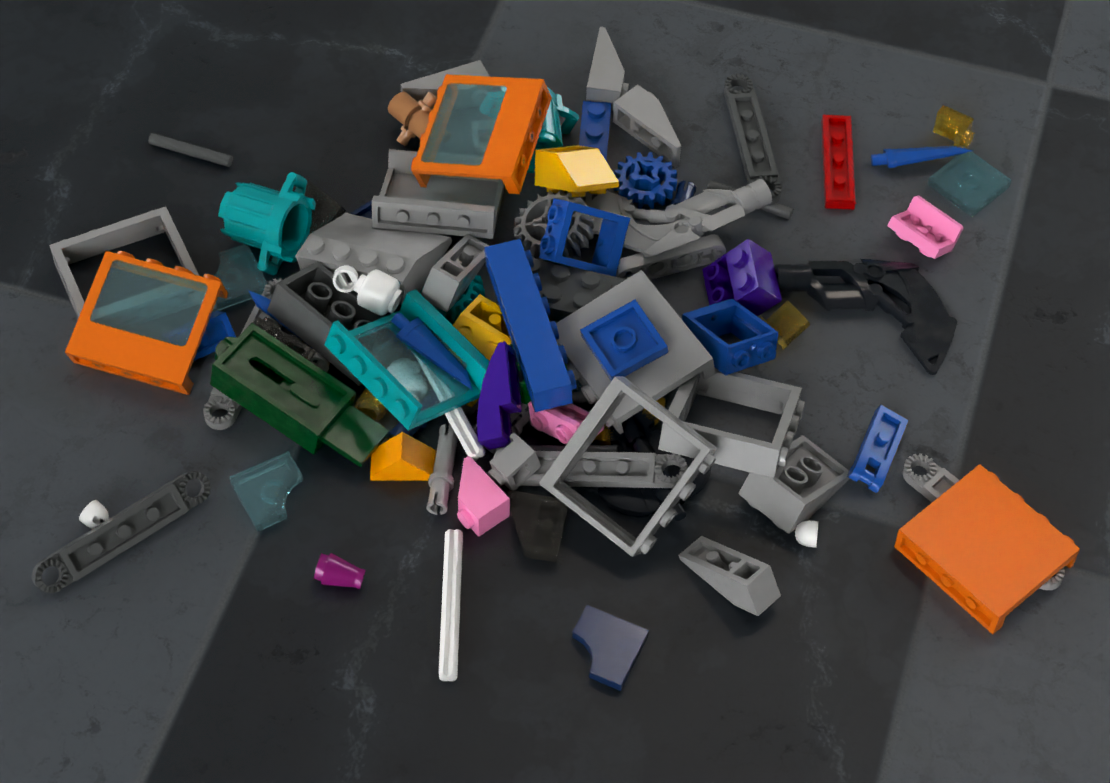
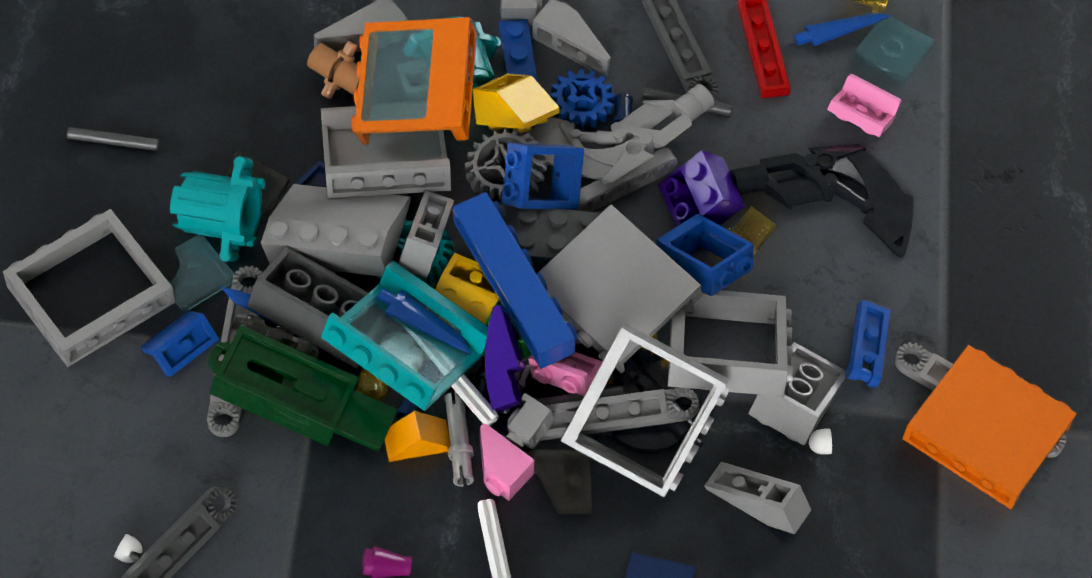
camera: 15 degrees left, 5 degrees up
panel [65,251,228,395] -> none
clear light blue tile [229,451,303,532] -> none
white hinge [333,265,359,293] -> none
white head [354,269,403,316] -> none
blue plate [580,299,669,381] -> none

